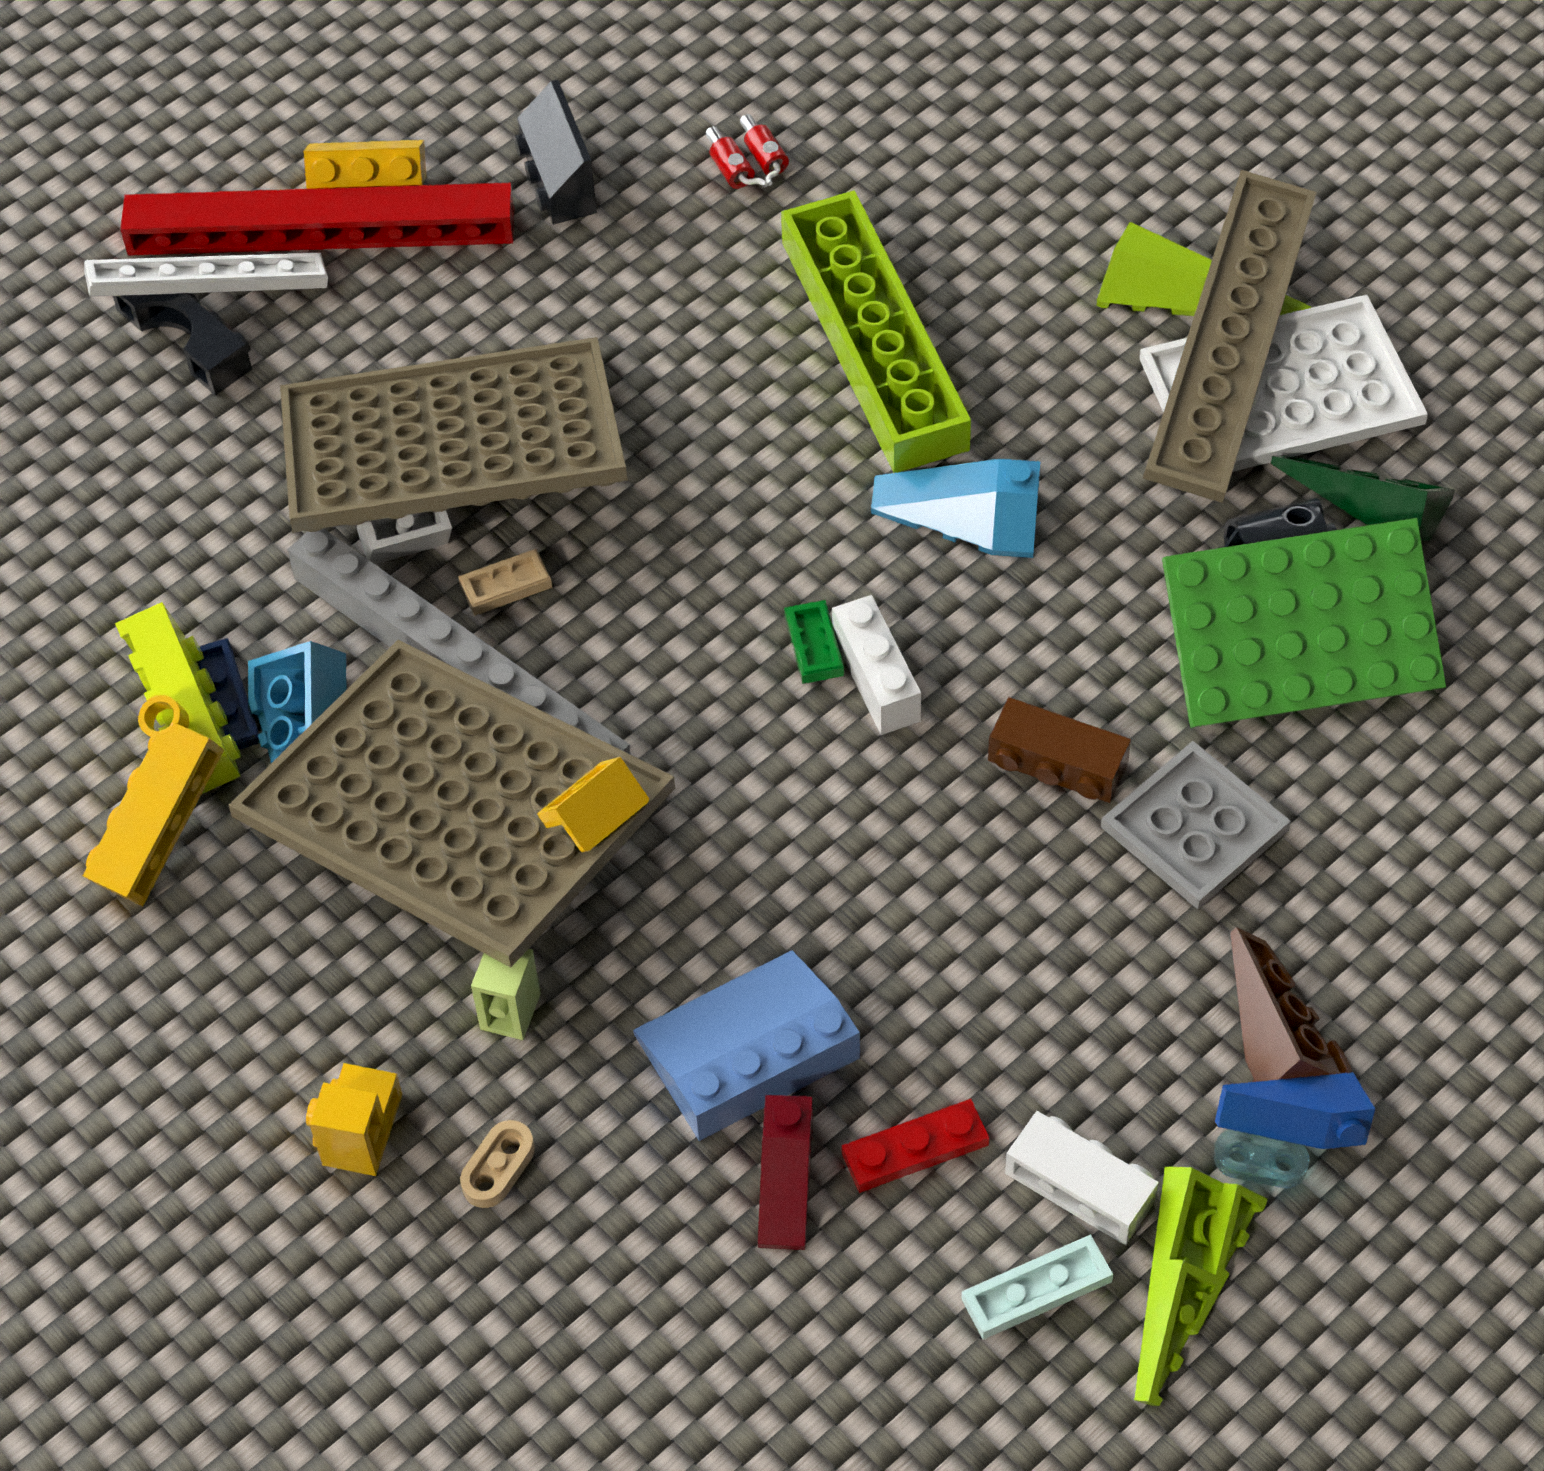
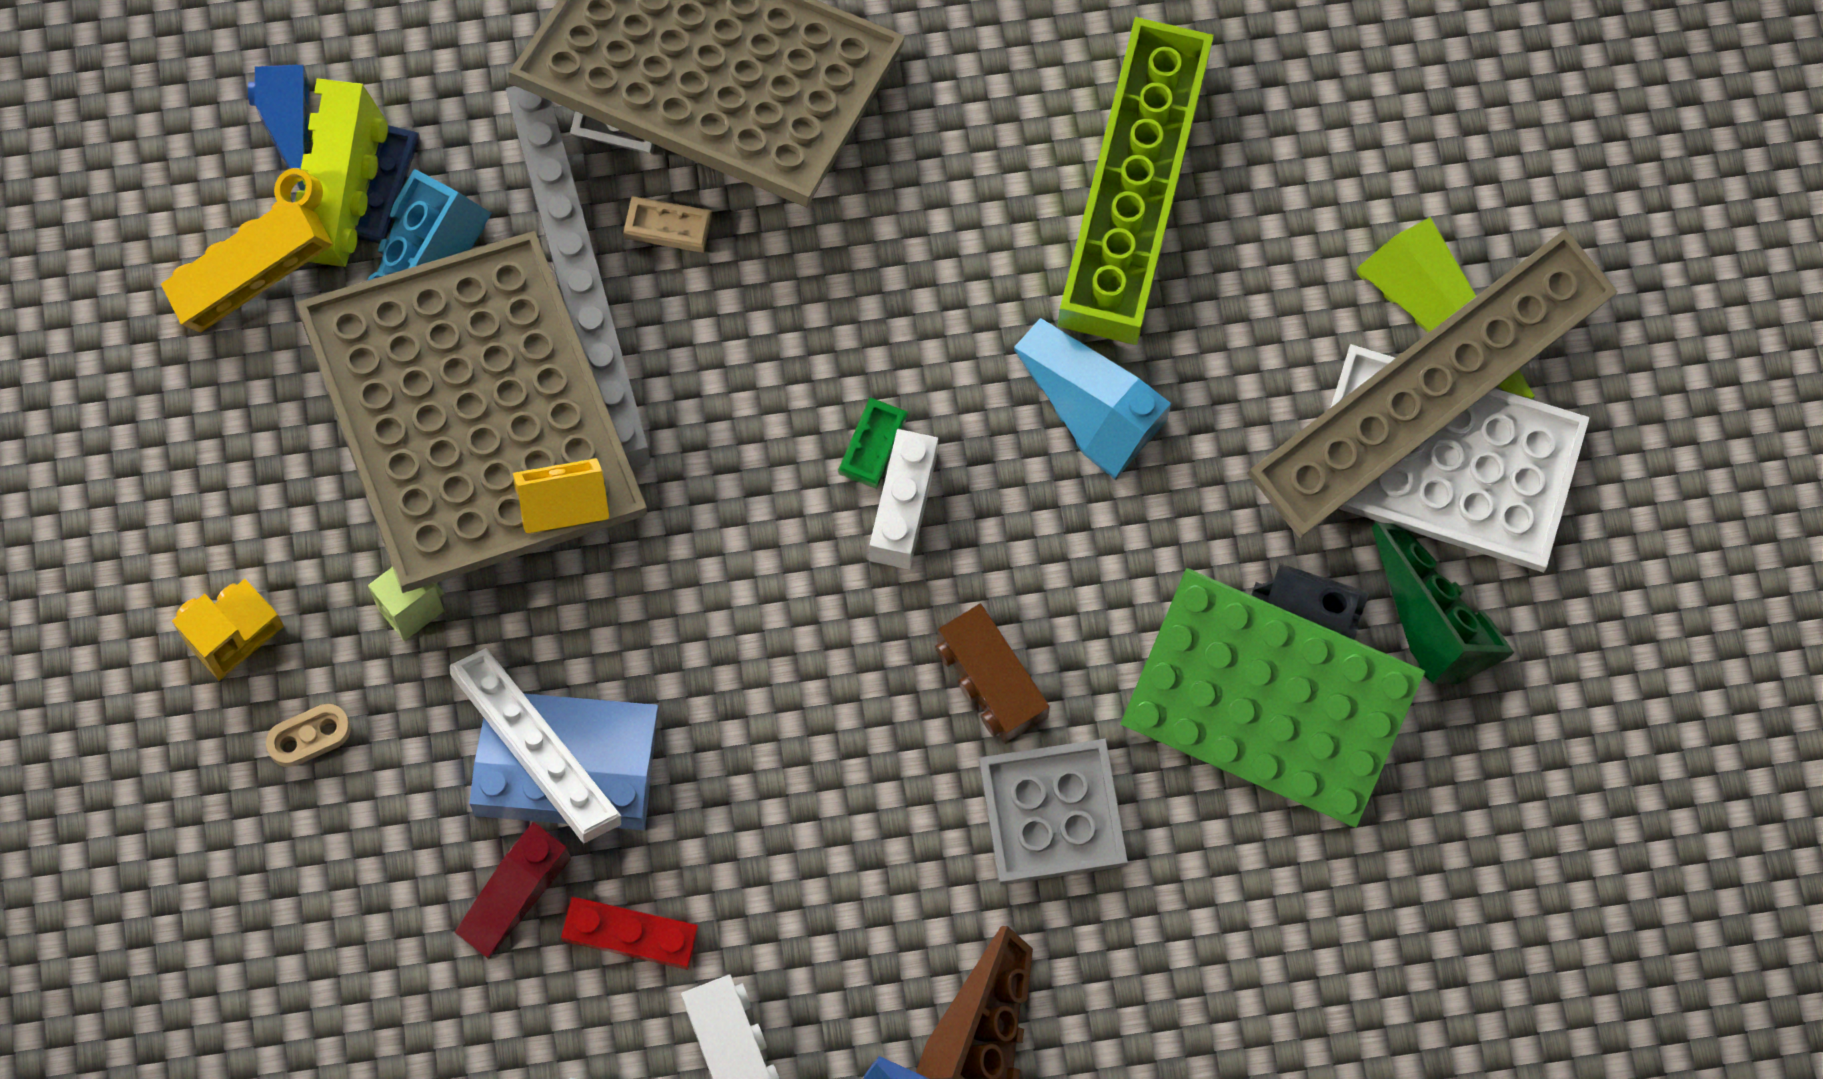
camera: 30 degrees right, 15 degrees up
none -> blue slope [248,64,309,191]
none -> white tile [450,648,621,844]

